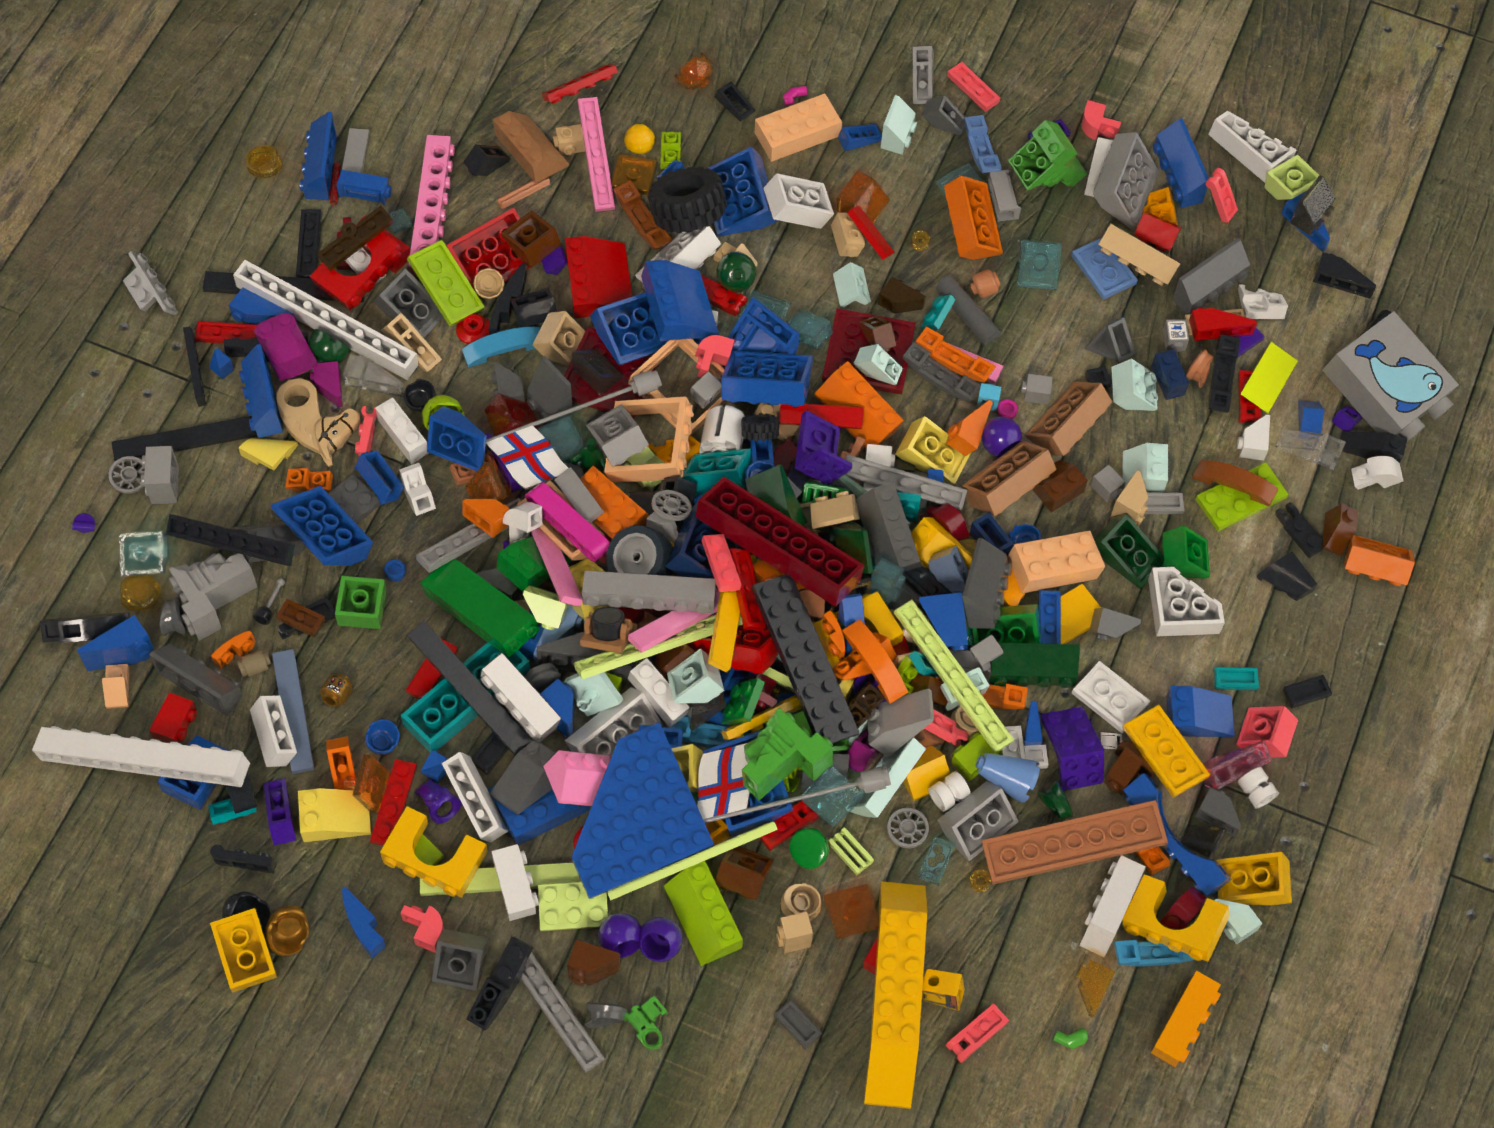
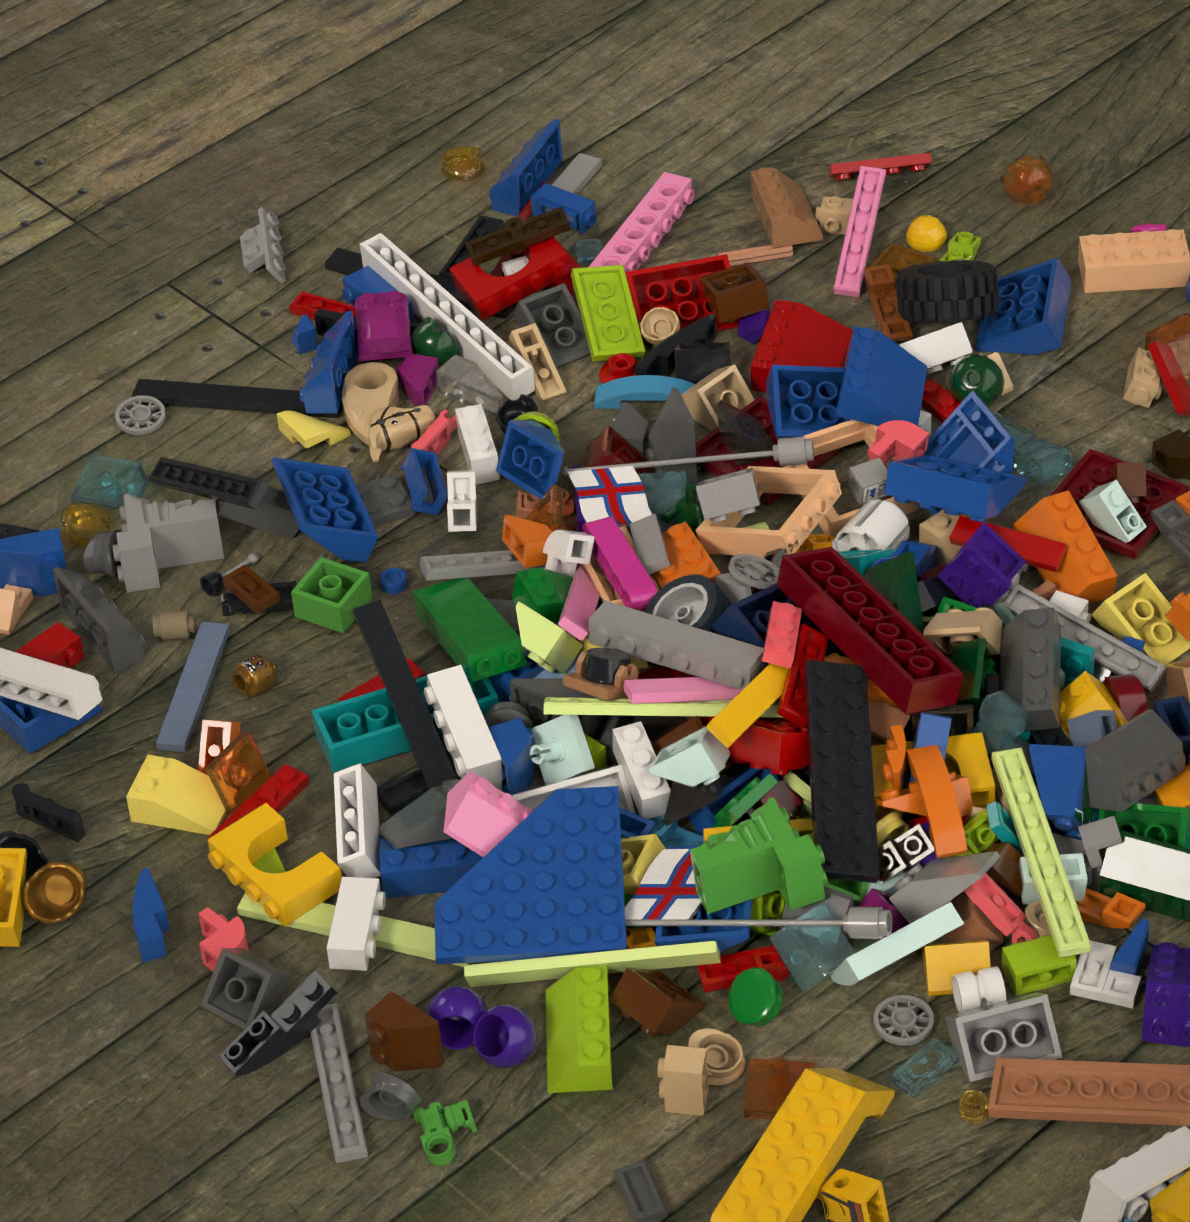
camera: 30 degrees right, 20 degrees down
dark purple plate [72,513,95,533] -> none
light grey brick [141,446,179,504] -> none
black tile [183,326,206,407] -> none
teal plate [208,799,257,825] -> none
orange slope [211,631,256,669] -> none
black slope [227,772,257,814] -> none
white brick [250,696,297,767] -> none
dark purple slope [263,778,296,845] -> none
orange slope [285,468,333,493] -> none
blue hair [365,719,400,755] -> none
dark purple hair [414,779,463,824] -> none
blue slope [420,750,448,784] -> none
black slope [463,144,510,176] -> none
yellowish green plate [538,882,608,932] -> none
black slope [714,81,755,122] -> none
black tyre [741,413,779,441] -> none
white brick [764,173,834,229] -> none
yellowish green tile [828,827,874,876] -> none
light aqua panel [833,262,871,307] -> none
medium blue cone [975,753,1040,803] -> none
dark green piece [1037,780,1073,820] -> none

